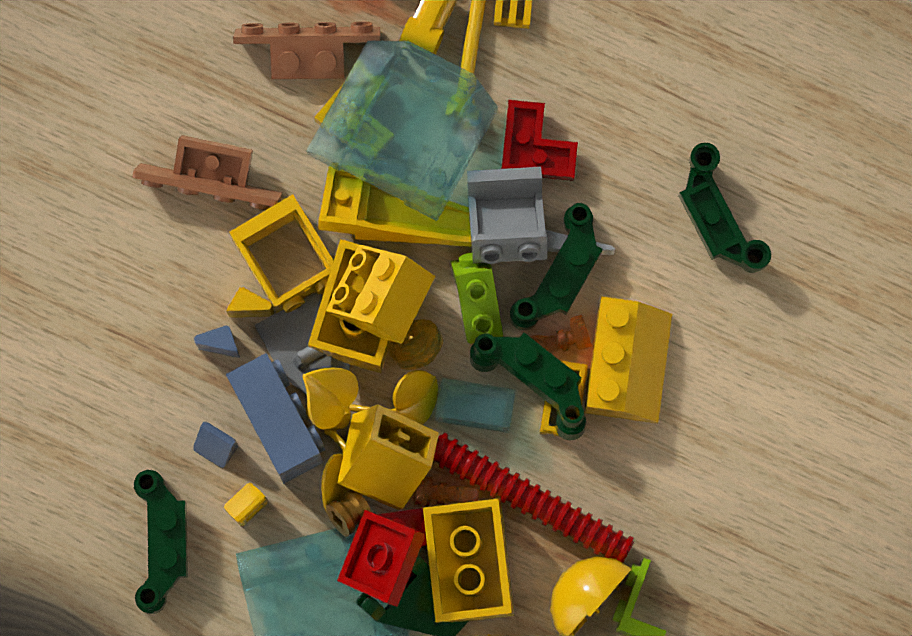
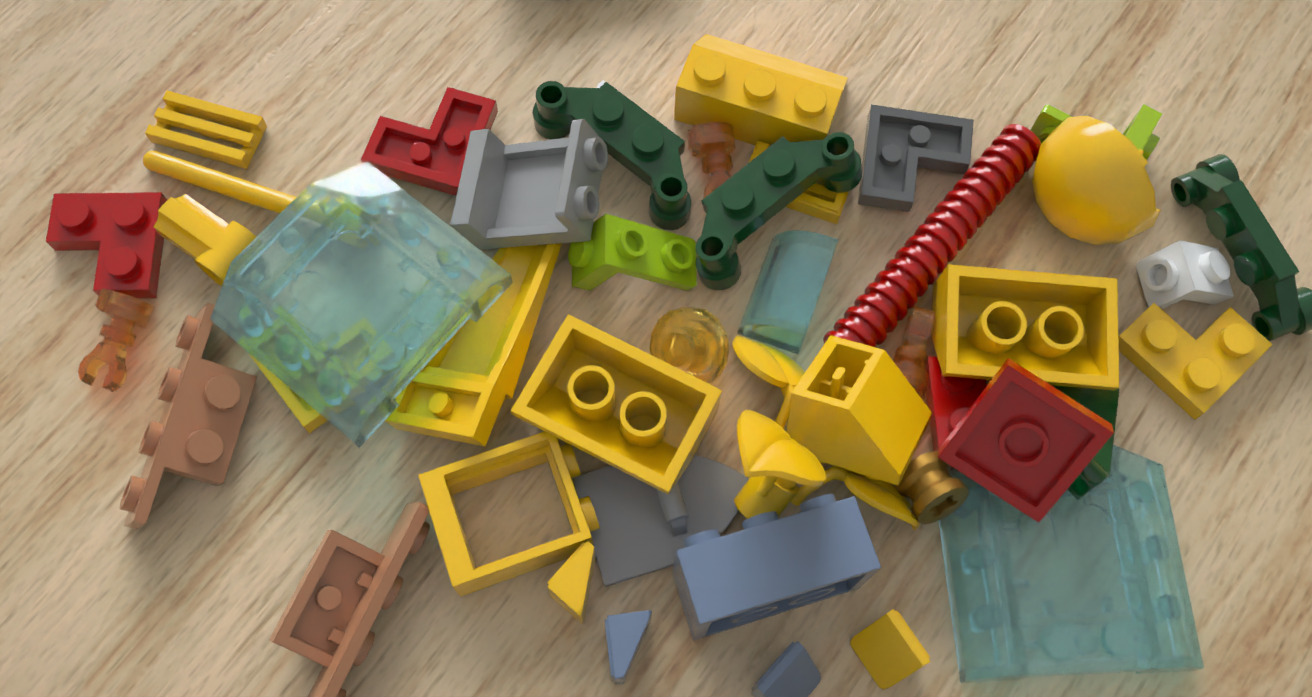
camera: 80 degrees left, 10 degrees down
yellow slope [326,244,436,344] -> none
none -> dark grey plate [858,104,974,212]

